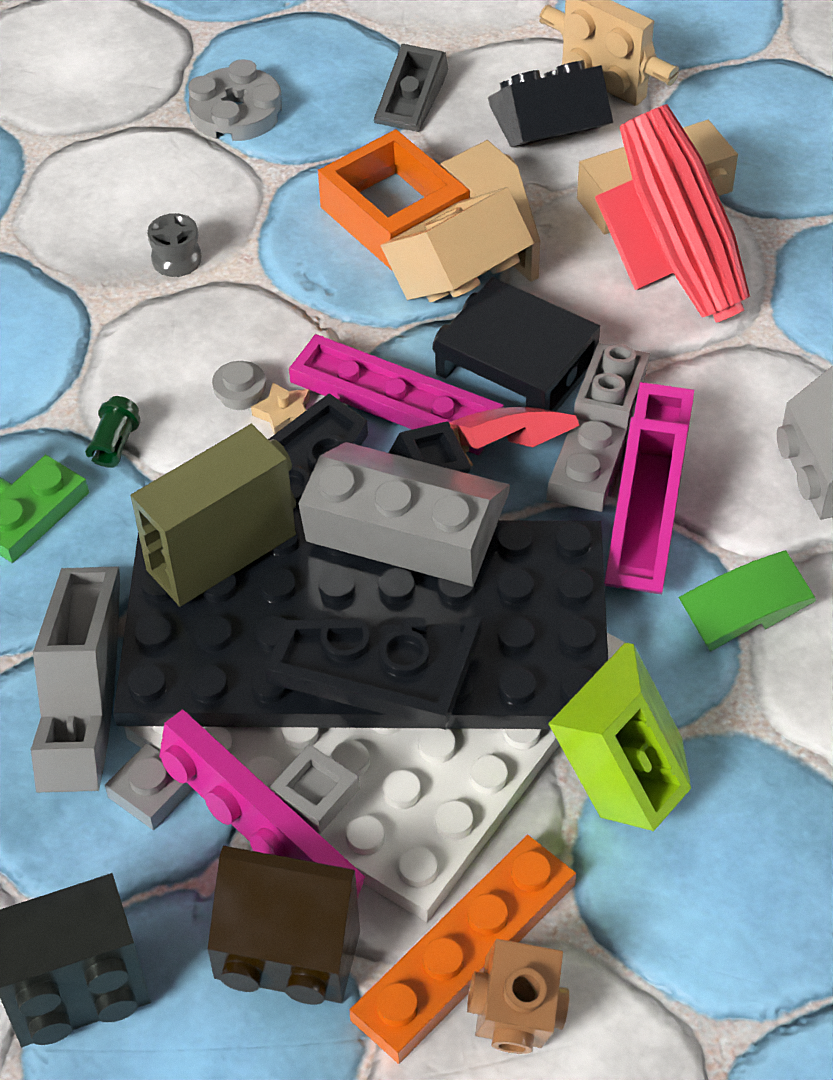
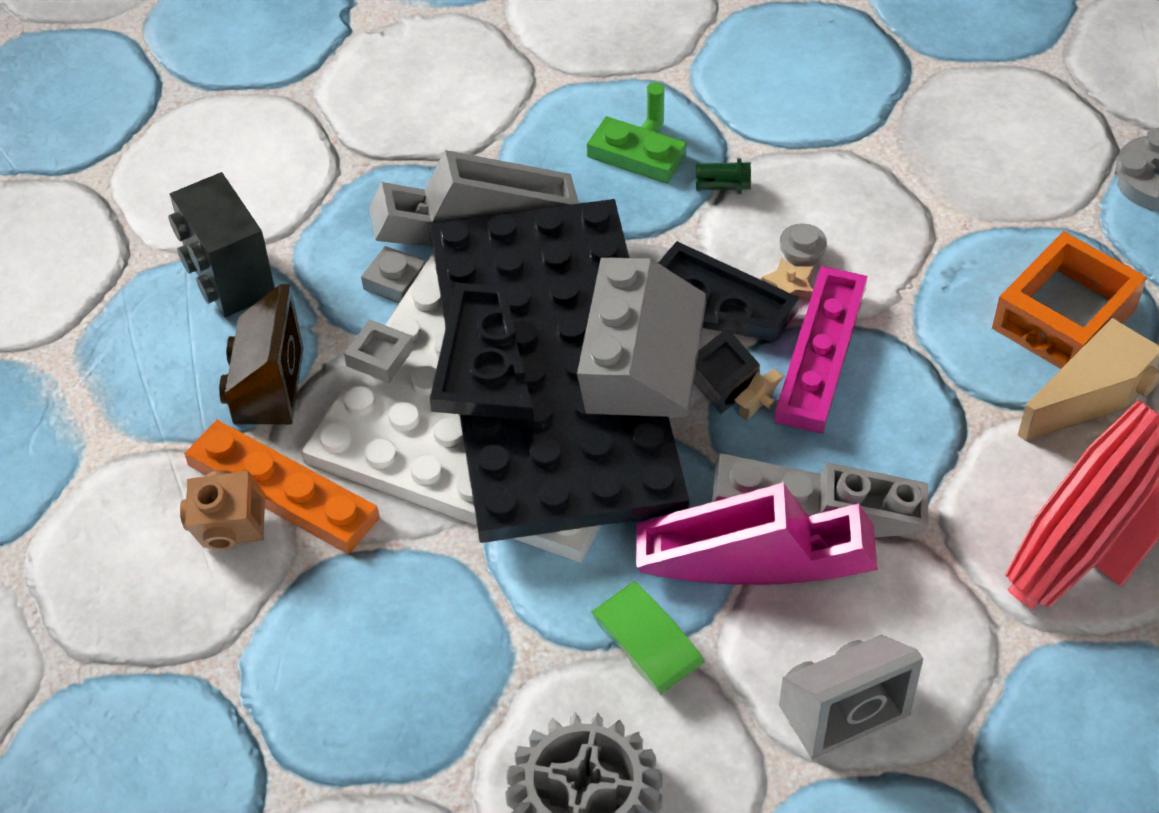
camera: 80 degrees right, 0 degrees up
olive brick [130,423,296,607] -> none
dark grey wheel [147,213,202,277] -> none
dark pink plate [159,709,365,899] -> none
tan brick [380,187,534,302] -> none
black panel [432,277,601,412] -> none
coral slope [449,407,579,449] -> none
lime slope [548,643,691,831] -> none

